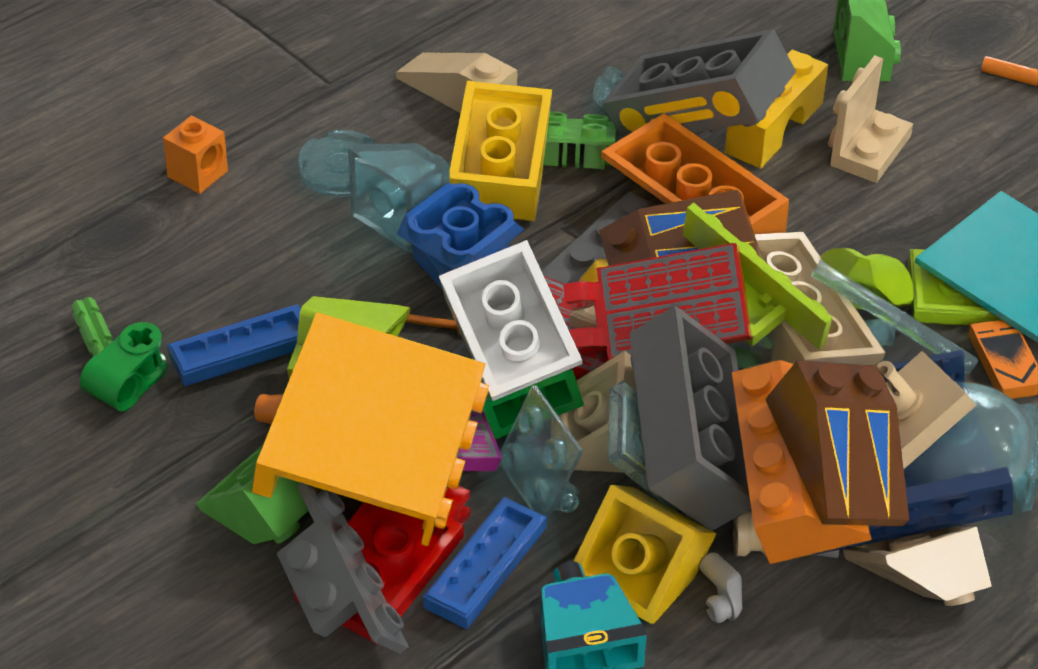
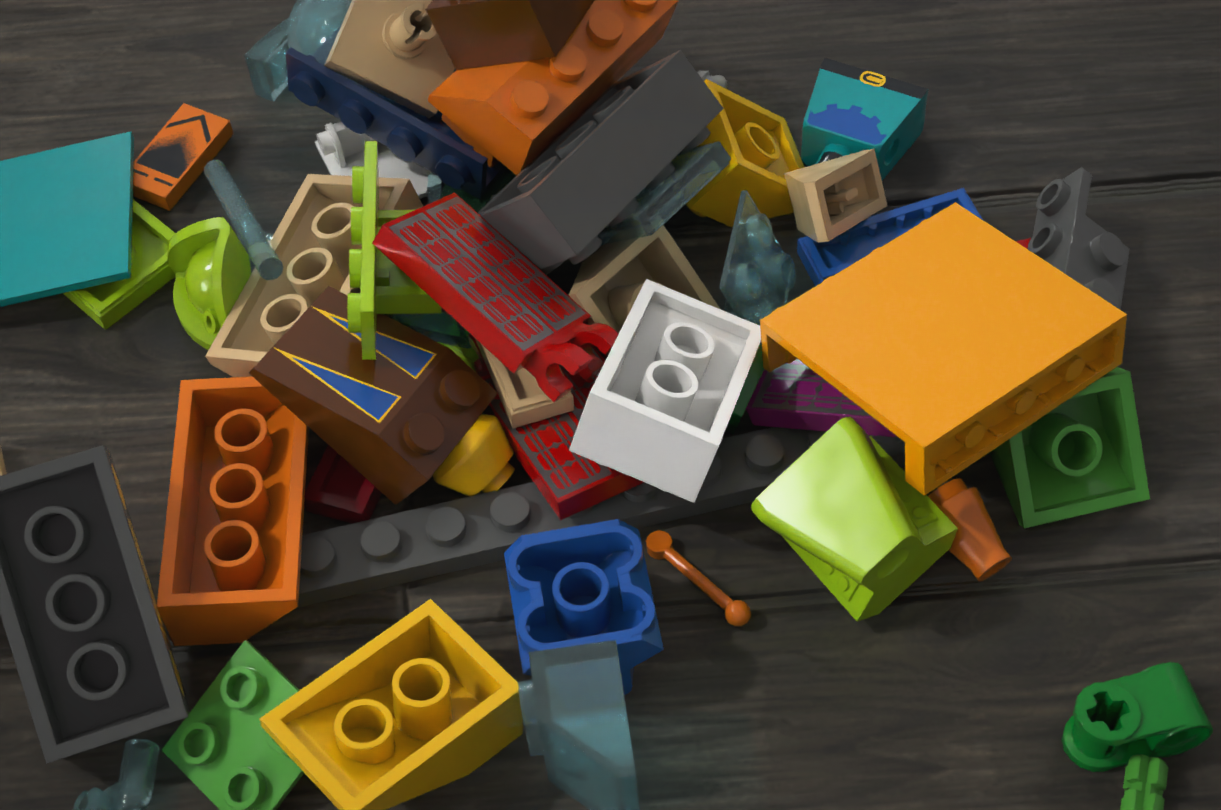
camera: 135 degrees left, 10 degrees up
blue plate [167,304,301,387] -> none
none -> tan slope [784,149,887,243]

